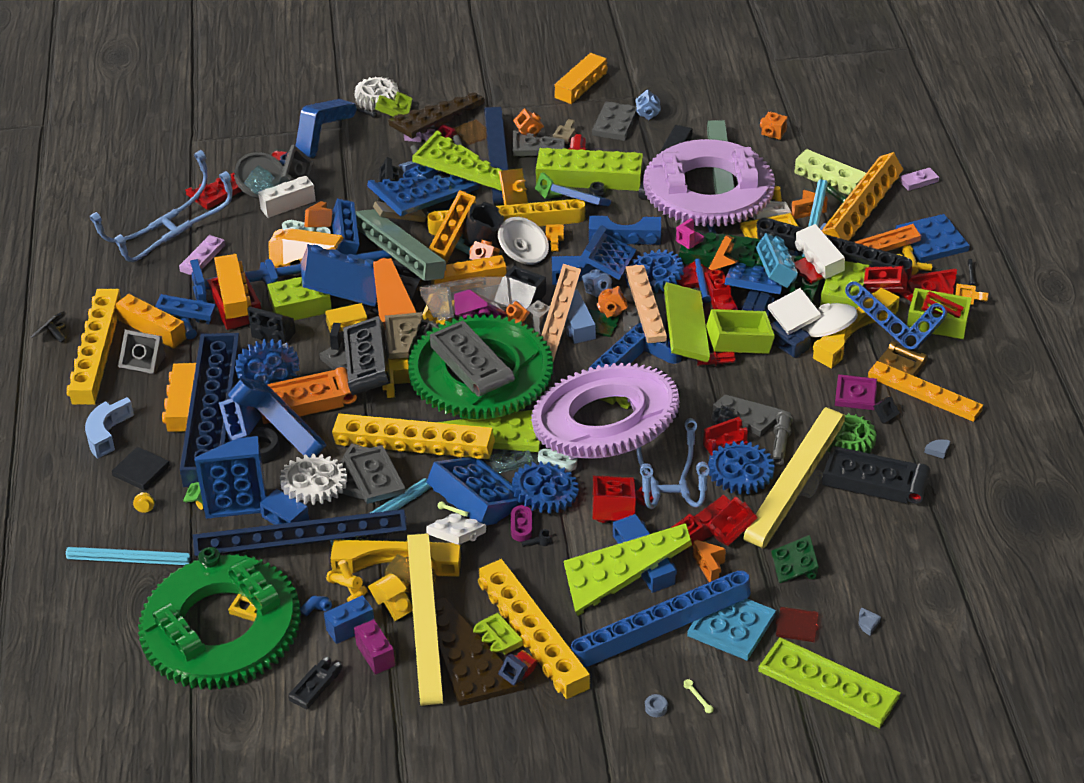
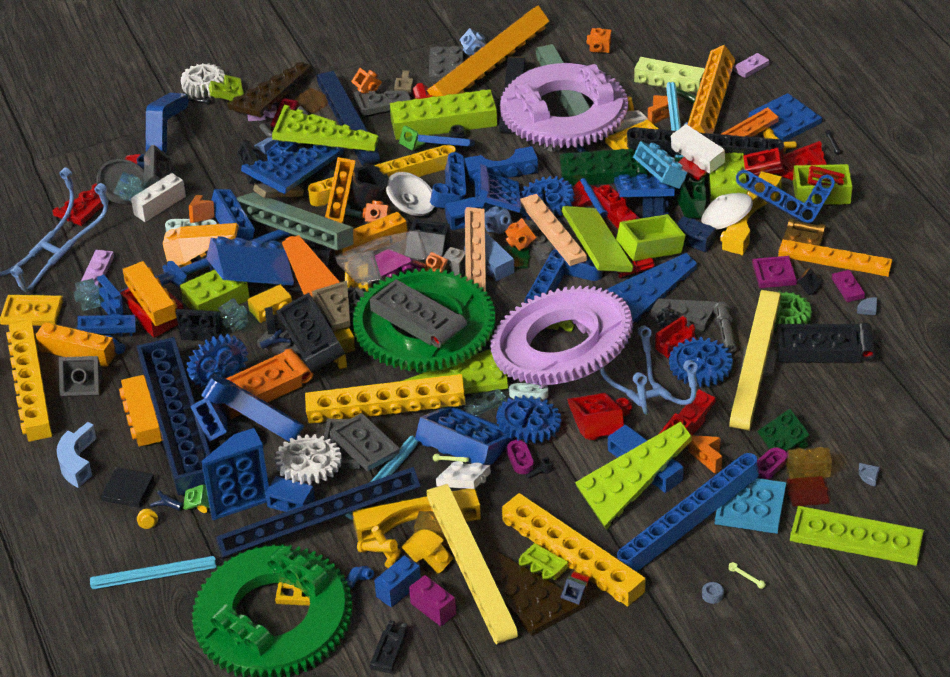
camera: 15 degrees left, 0 degrees up
dark green plate [198,547,220,567] -> none
light orange piece [499,168,528,205] -> none
light orange plate [546,224,564,251] -> none
light orange brick [555,53,608,104] -> none
dark pink panel [676,218,704,249] -> none
red hinge [706,496,758,546] -> none
orange slope [709,235,739,270] -> none
white tile [768,288,821,335] -> none
light orange plate [955,284,988,305] -> none
none -> yellow tile [0,295,63,326]
none -> clear light blue brick [73,278,101,311]
none -> dark blue bar [150,490,183,511]
none -> clear light blue brick [218,298,249,332]
none -> dark blue bar [260,330,291,349]
none -> light orange brick [427,5,549,97]
none -> blue beam [430,152,466,208]
none -> blue wing [605,253,697,324]
none -> magenta plate [757,448,787,479]
none -> clear yellow brick [786,447,832,480]
none -> magenta plate [832,270,865,302]

